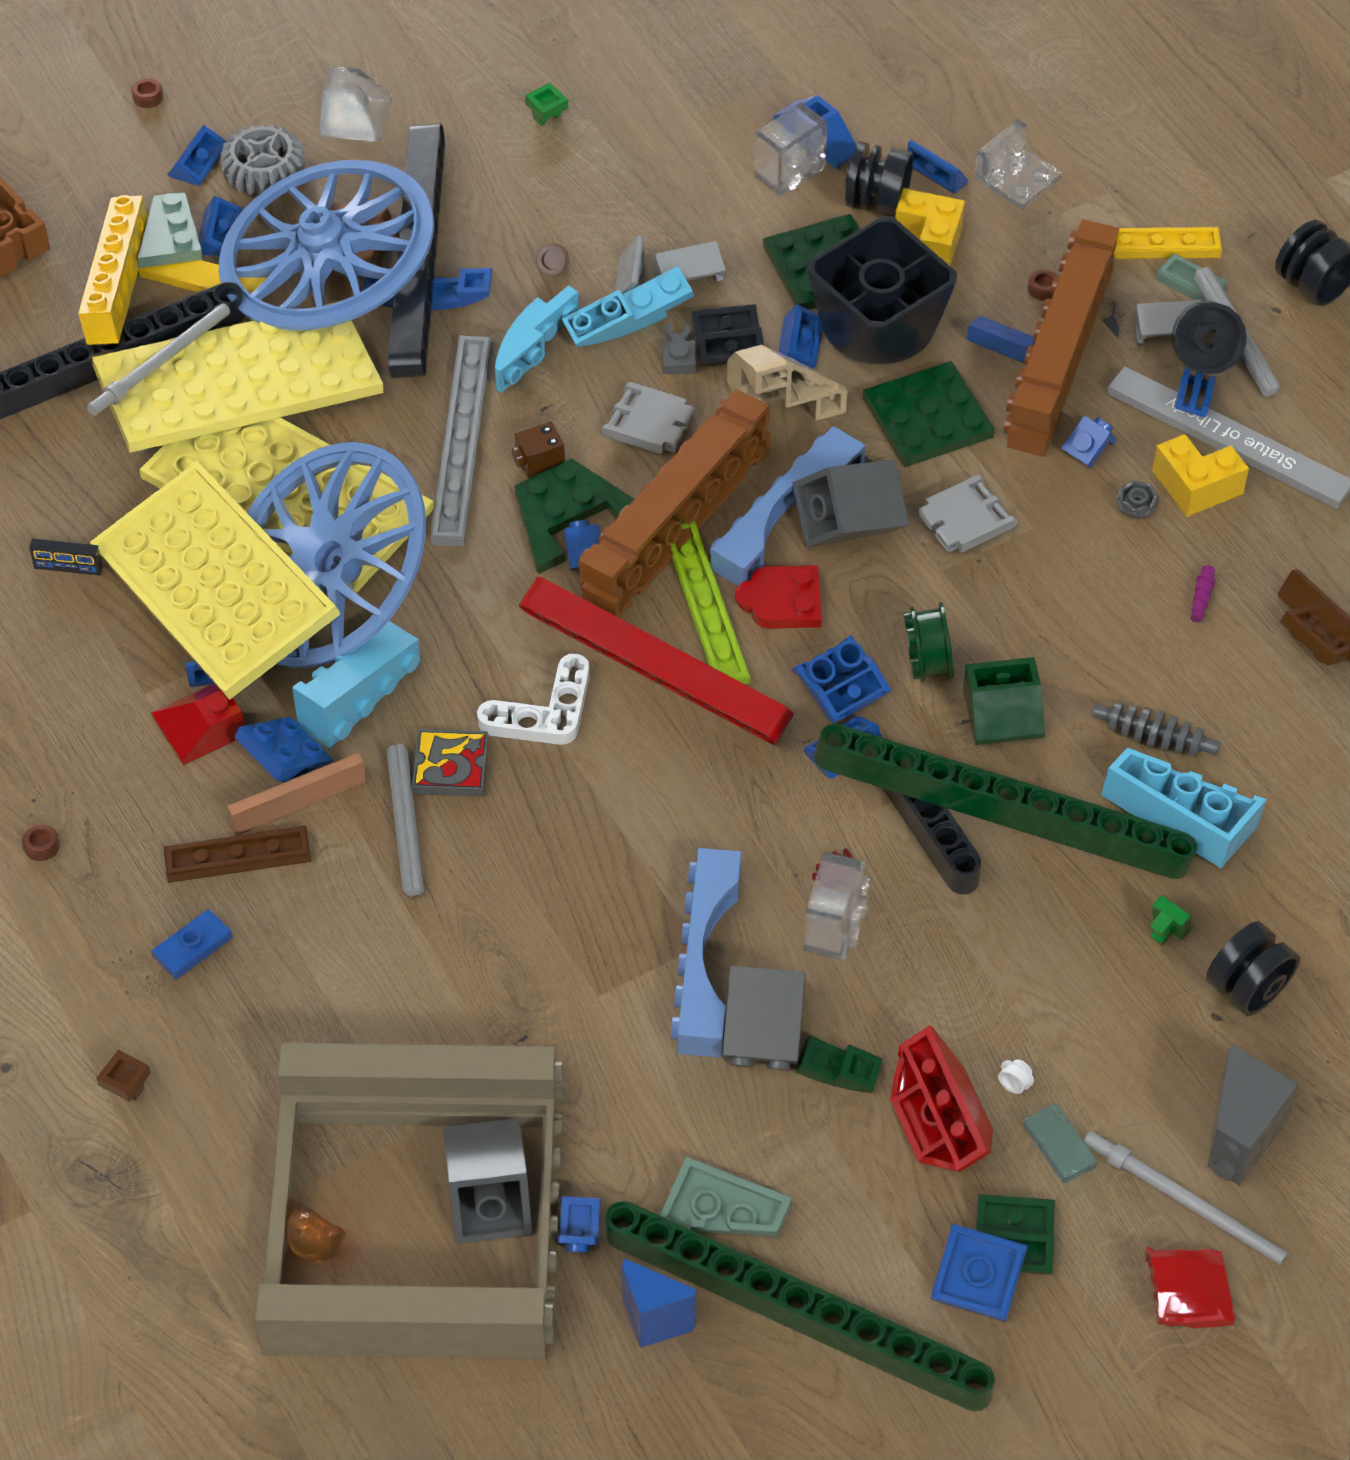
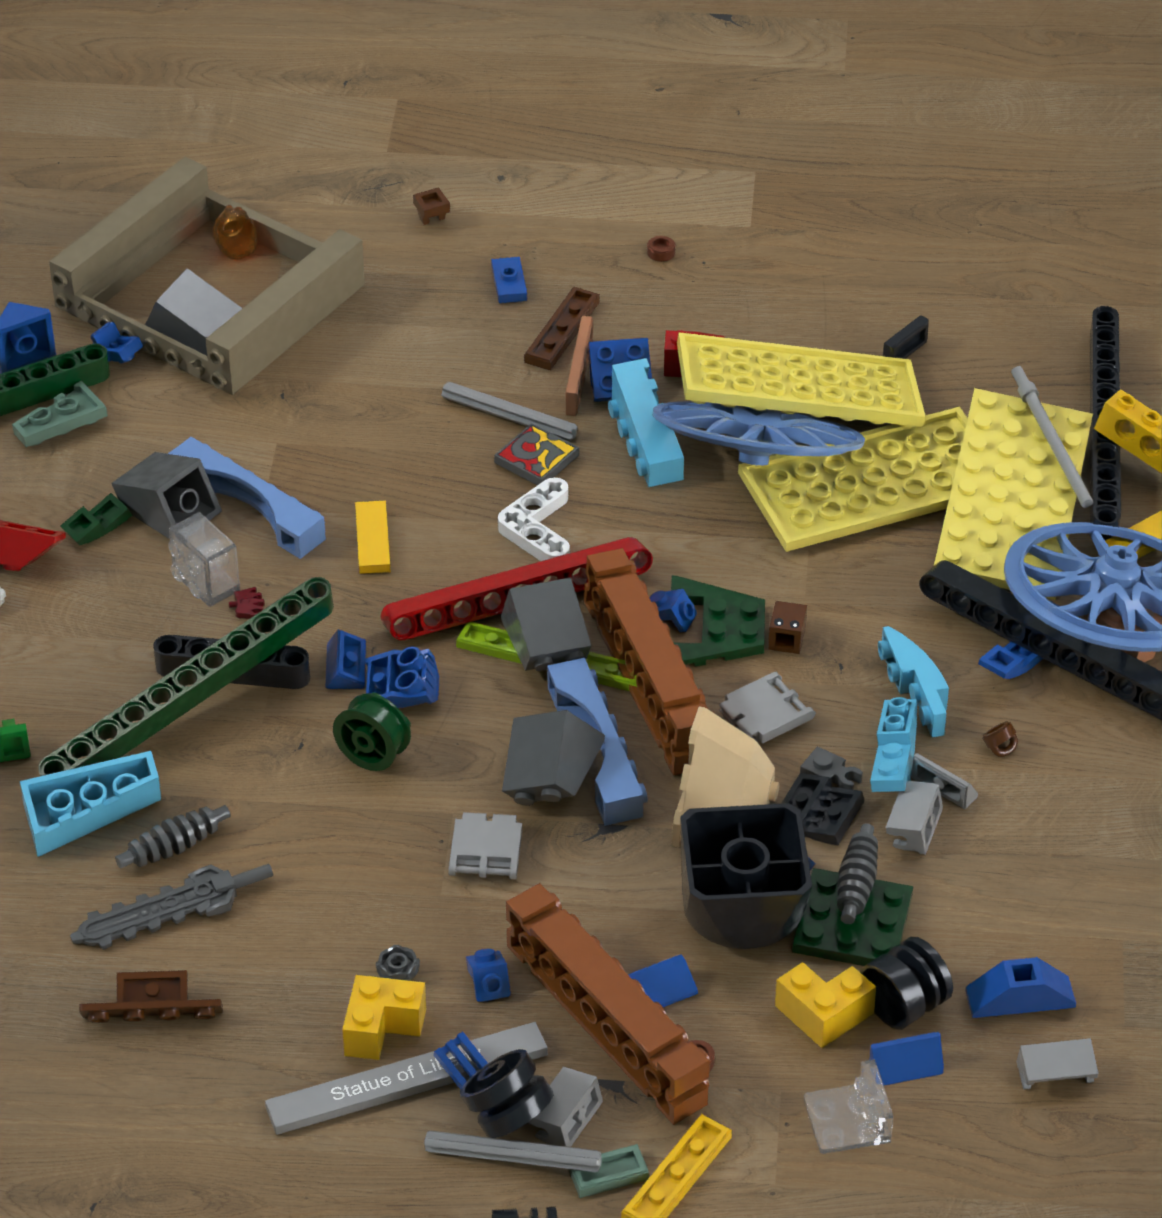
camera: 125 degrees right, 10 degrees down
light grey tile [430,335,492,547] -> none
red plate [735,565,822,629] -> none
clear brick [755,102,827,197] -> none
dark green plate [862,361,994,468] -> none
dark green slope [963,657,1045,745] -> none
magenta animal [1190,565,1215,622] -> none
none -> dark grey bar [70,863,273,950]
none -> yellow tile [355,500,391,574]
none -> dark grey slope [501,578,592,671]
none -> dark grey piece [837,823,878,924]
none -> light grey hinge [1016,1038,1099,1090]

